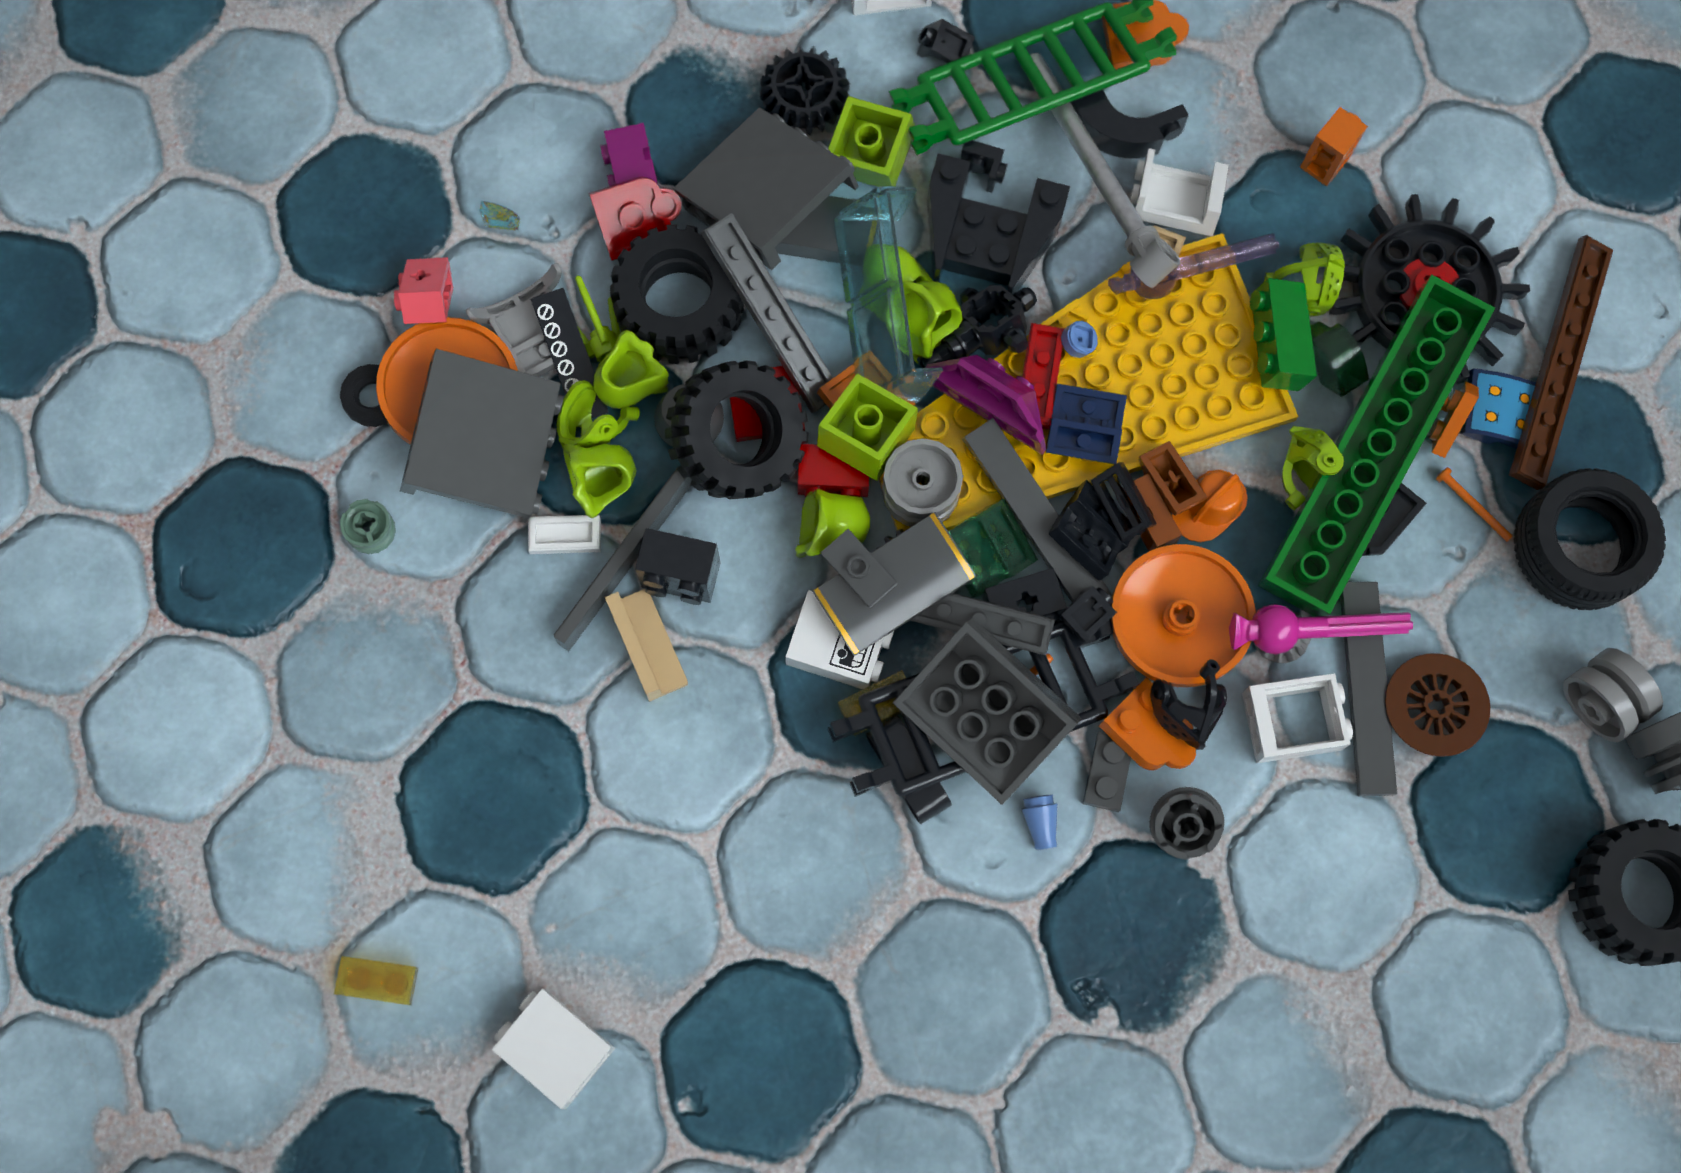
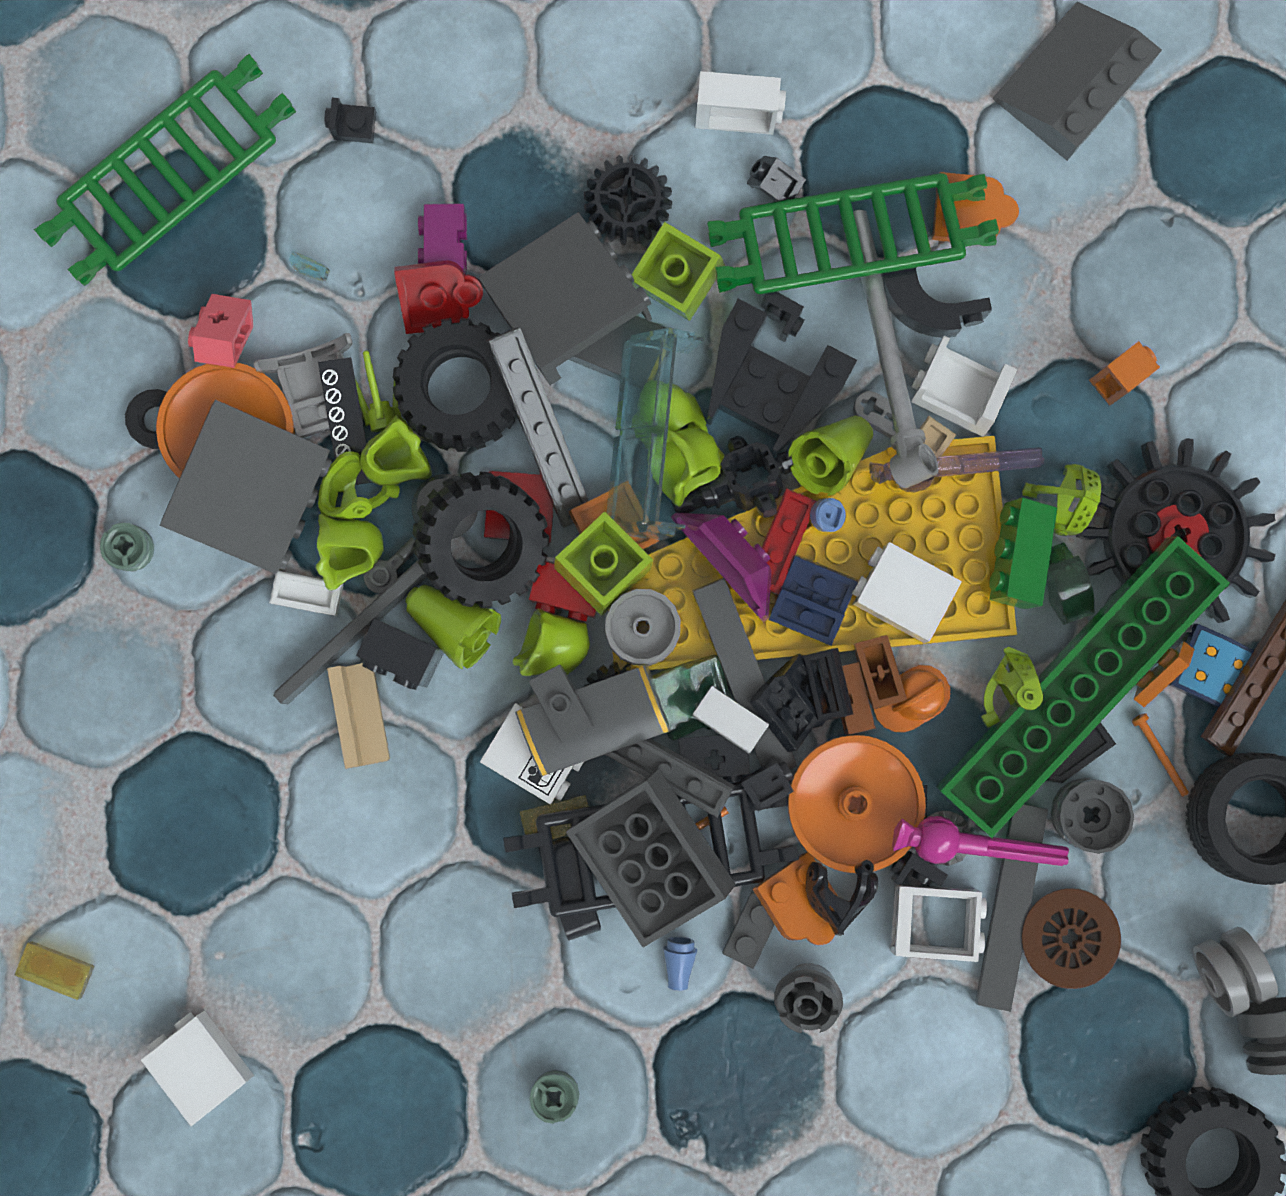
camera: 15 degrees right, 10 degrees up
none -> green bar [34,54,296,286]
none -> black bracket [324,97,377,143]
none -> dark grey plate [364,537,416,594]
none -> lime cone [405,585,501,669]
none -> sand green wheel [529,1070,580,1124]
none -> white tile [693,686,769,754]
none -> lime cone [789,416,873,496]
none -> white brick [852,542,962,643]
none -> light grey beam [853,391,896,438]
none -> black bracket [890,850,948,887]
none -> dark grey wheel [1050,778,1134,854]

